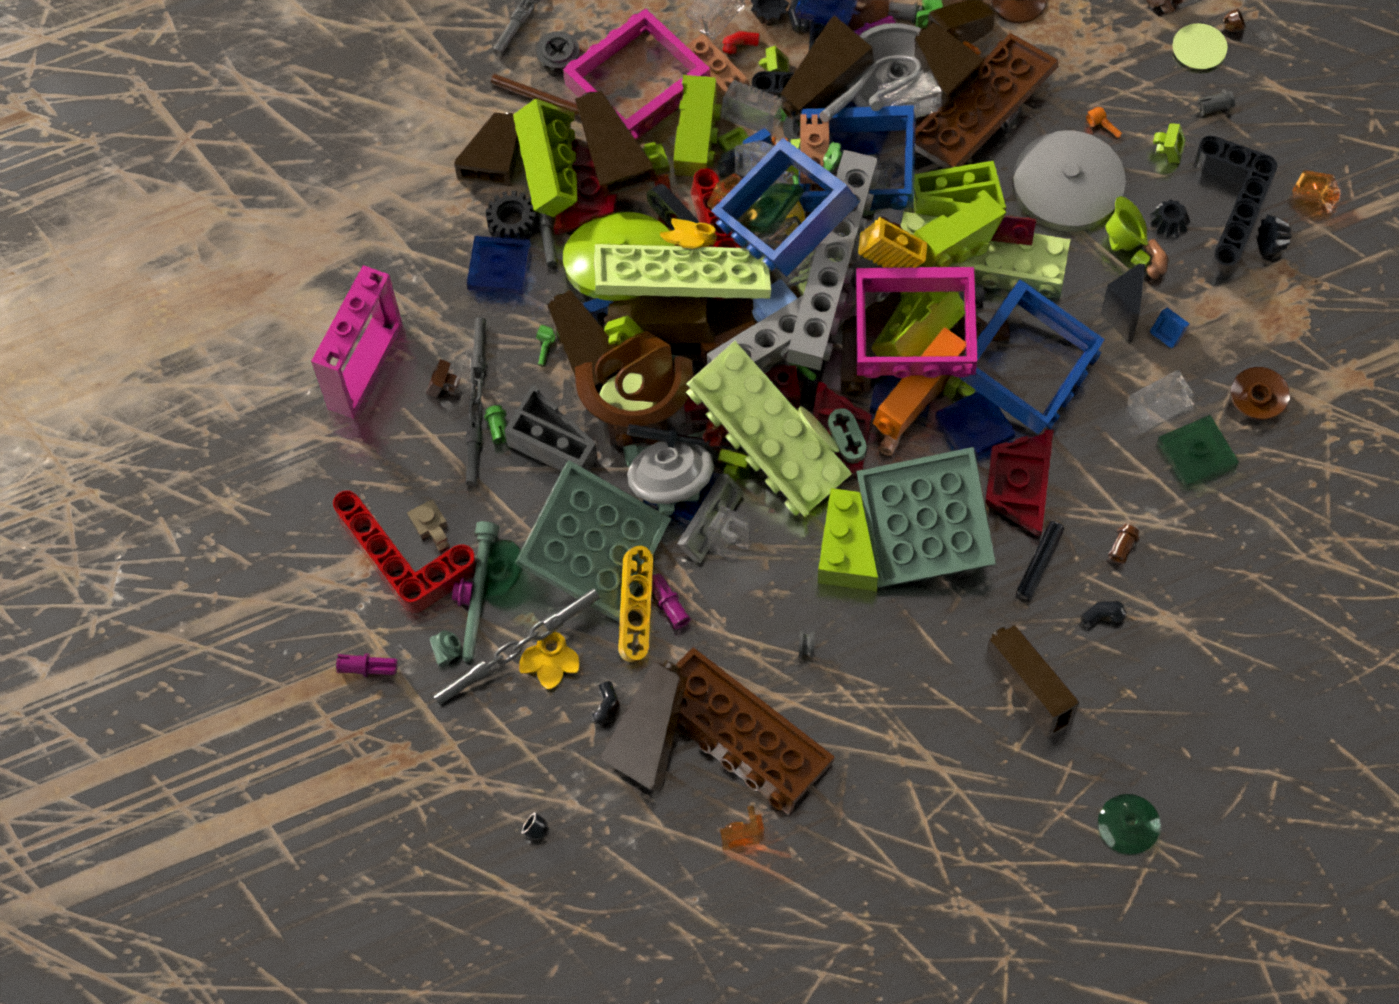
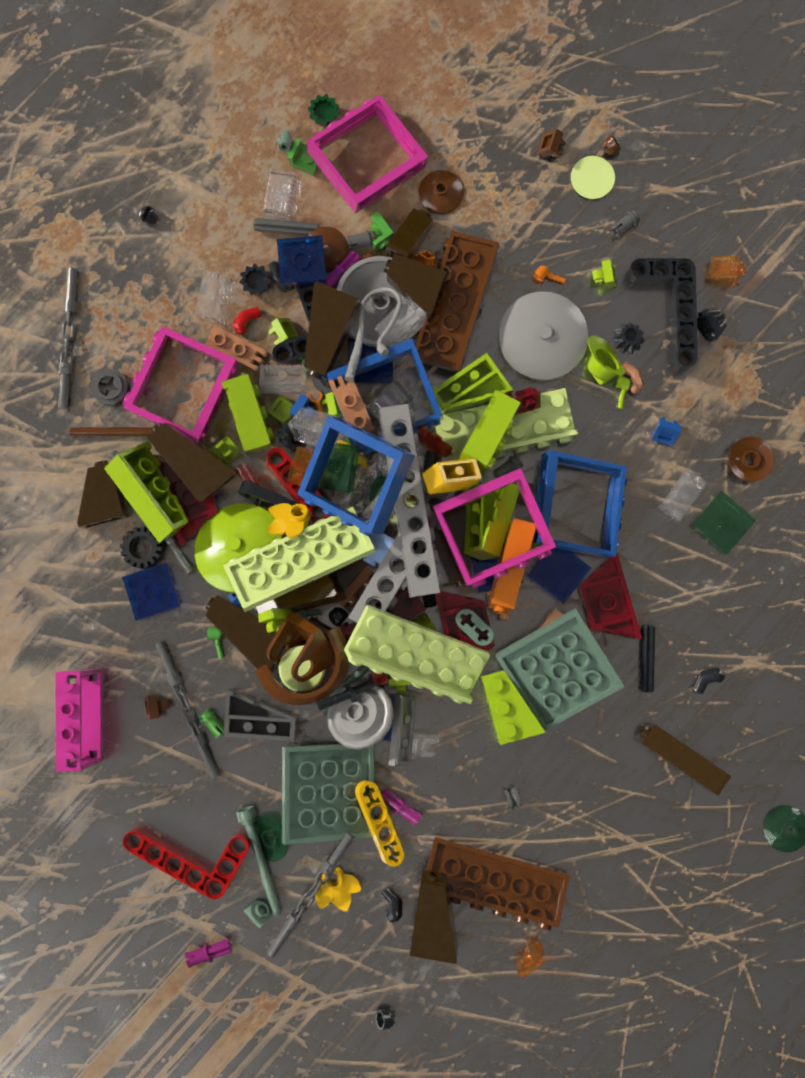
camera: 30 degrees left, 20 degrees up
dark tan plate [407,499,450,552] -> none
magenta plate [452,578,473,607] -> none
yellowish green piece [798,406,839,452] -> none
bright green plant [823,142,842,172] -> none
black slope [1101,263,1145,342] -> none
reddish brown pin [1108,524,1140,564] -> none

